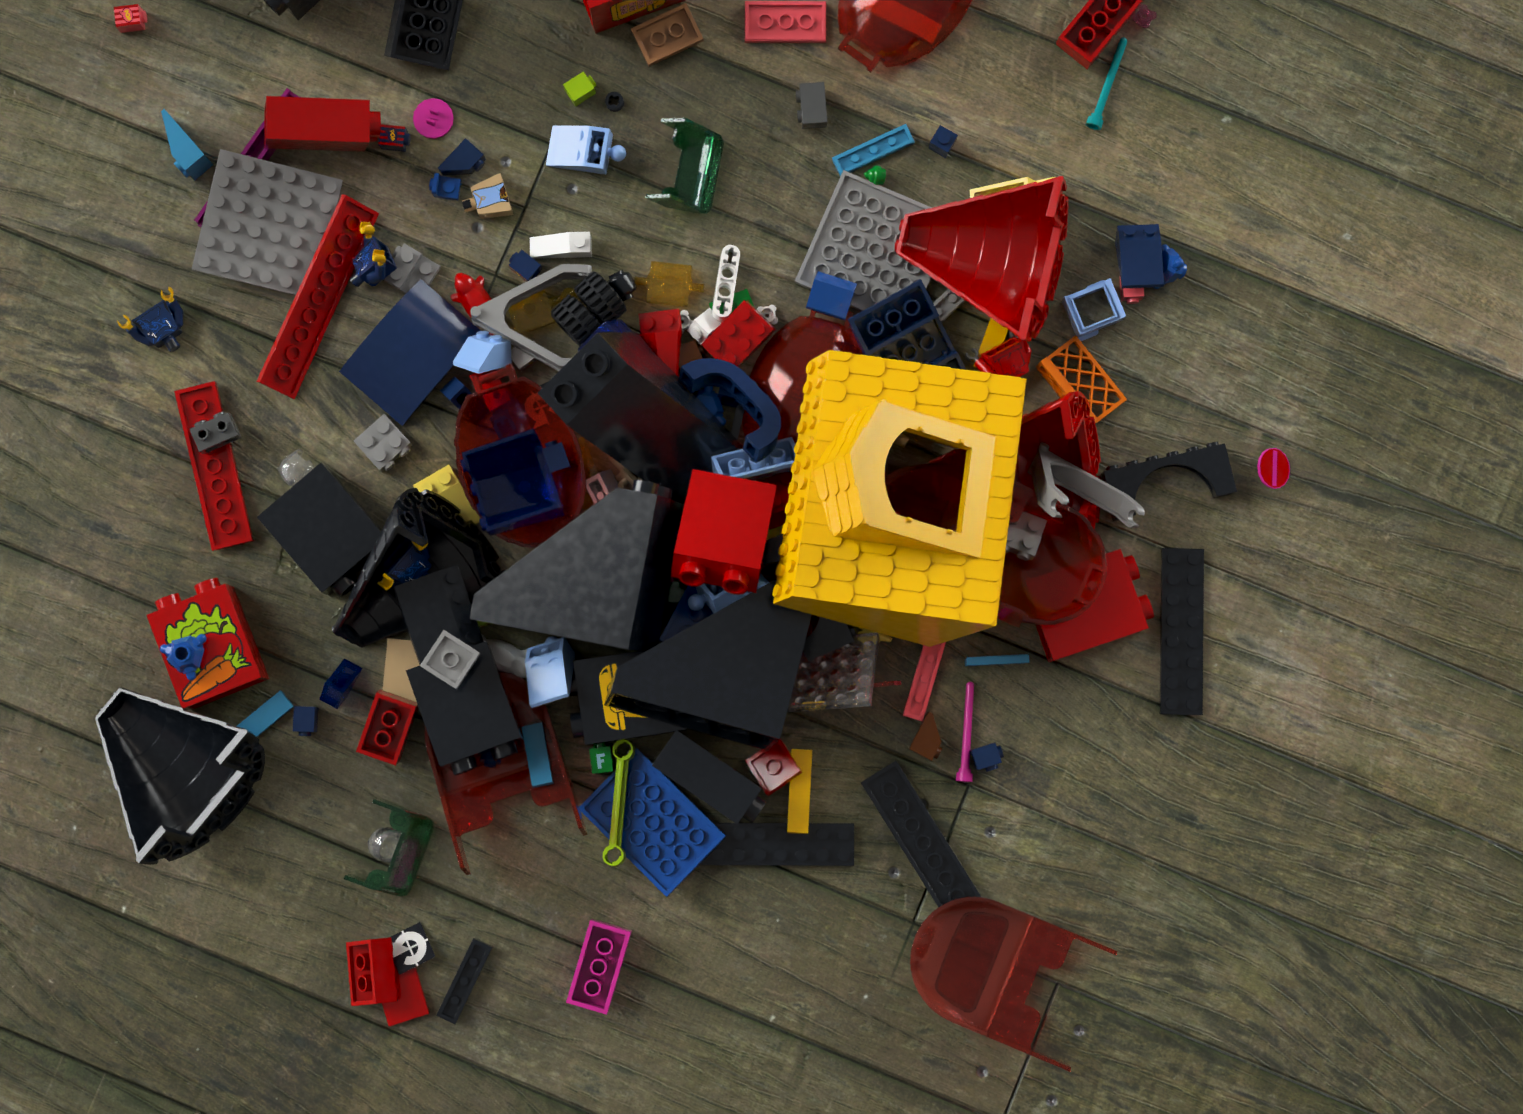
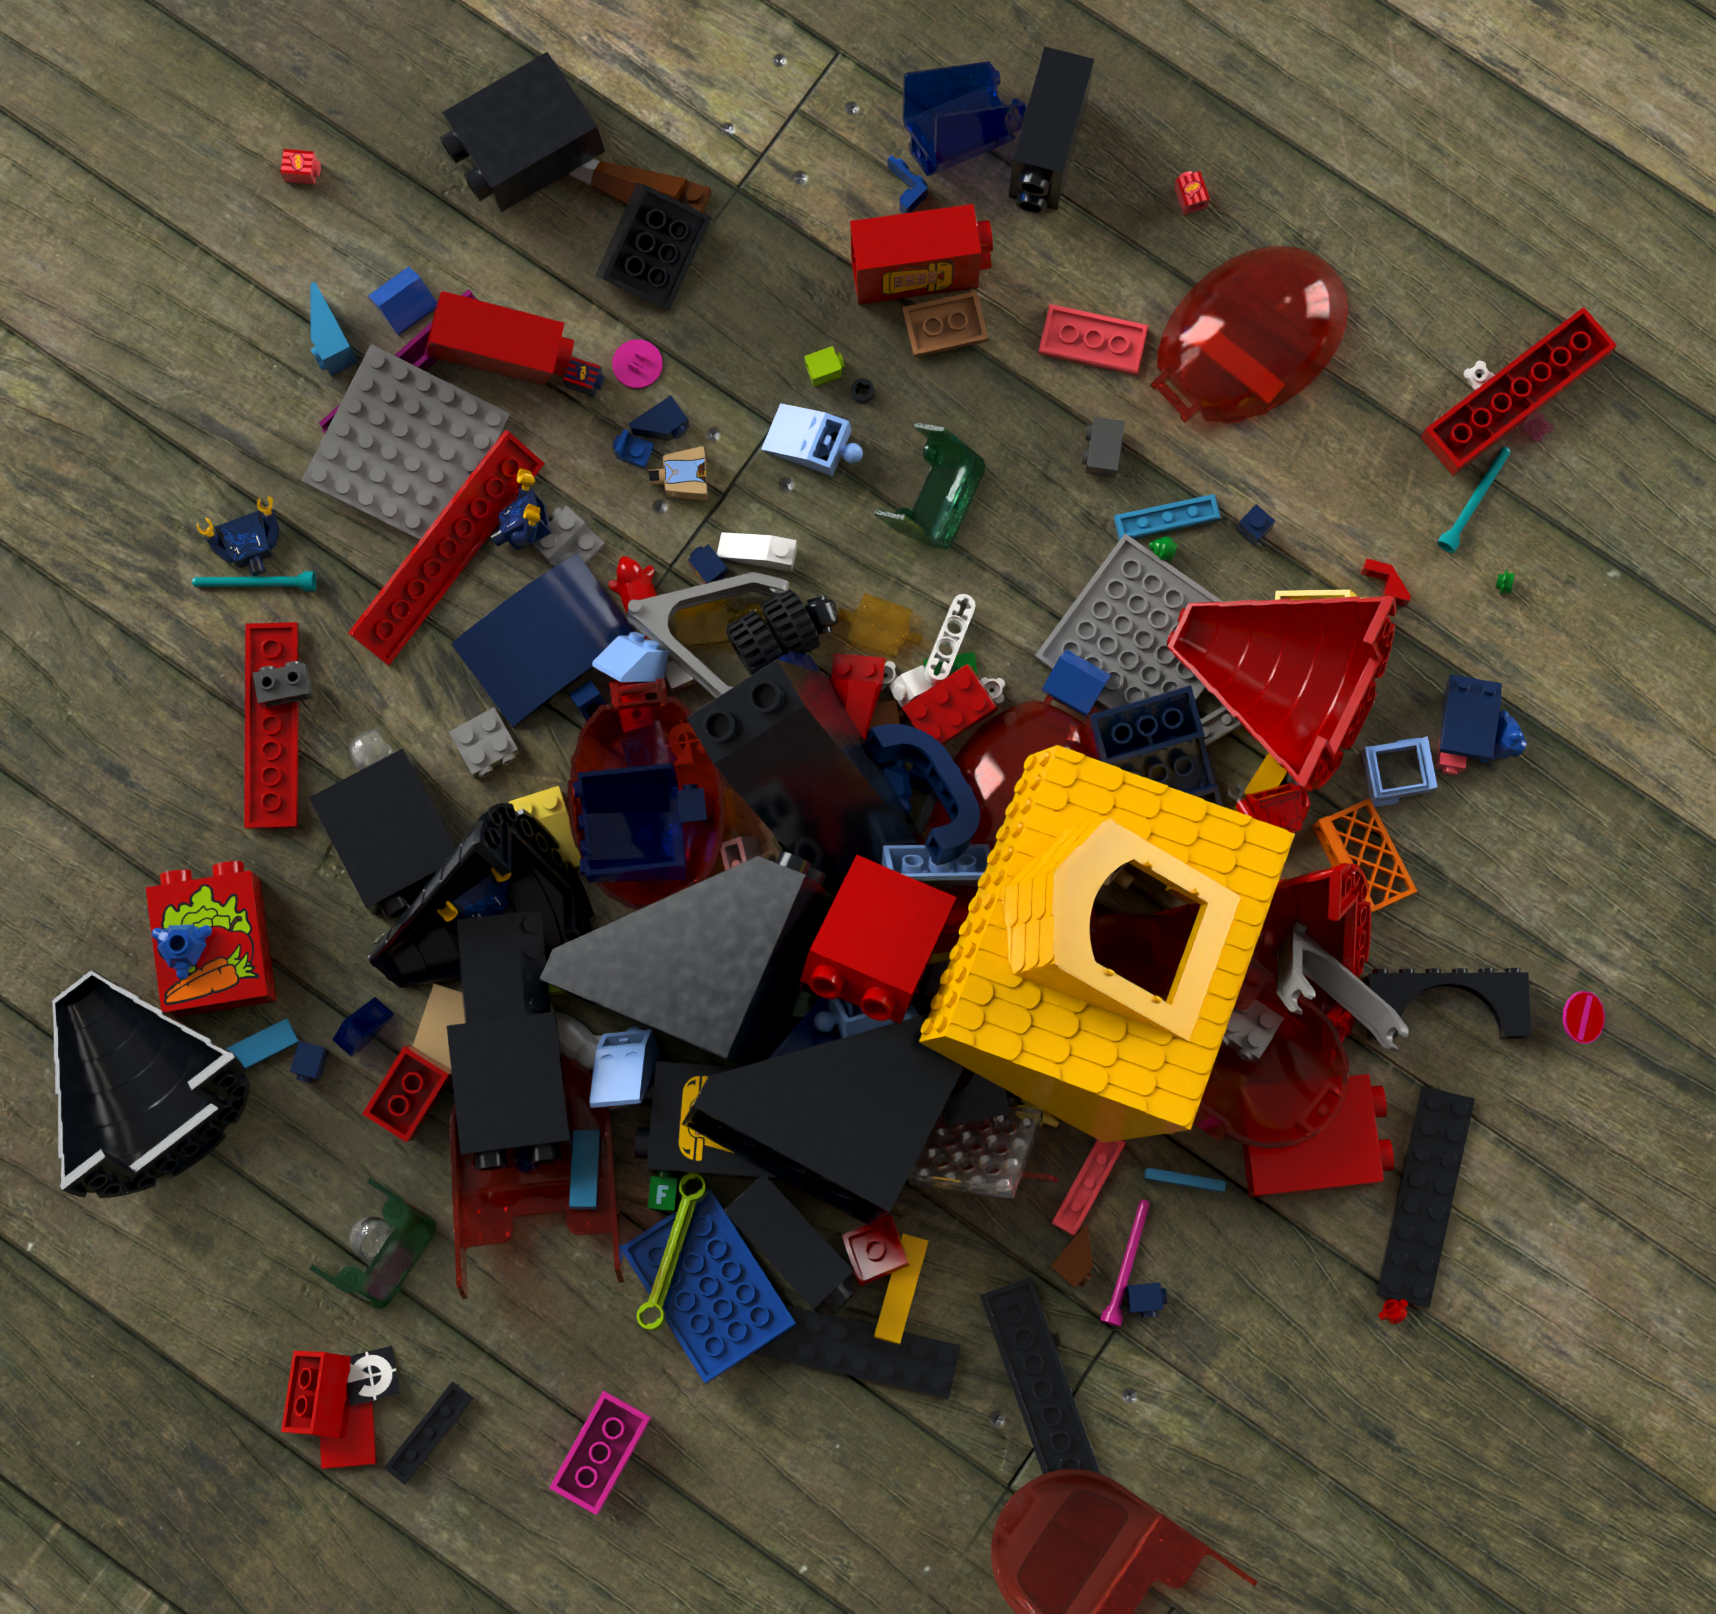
camera: 15 degrees right, 5 degrees down
light grey tile [420,630,480,689] -> none
none -> teal piece [192,571,316,592]
none -> blue slope [368,267,437,336]
none -> red slope [1361,558,1411,607]
none -> red plate [1378,1299,1408,1324]
none -> green plate [1495,570,1515,595]

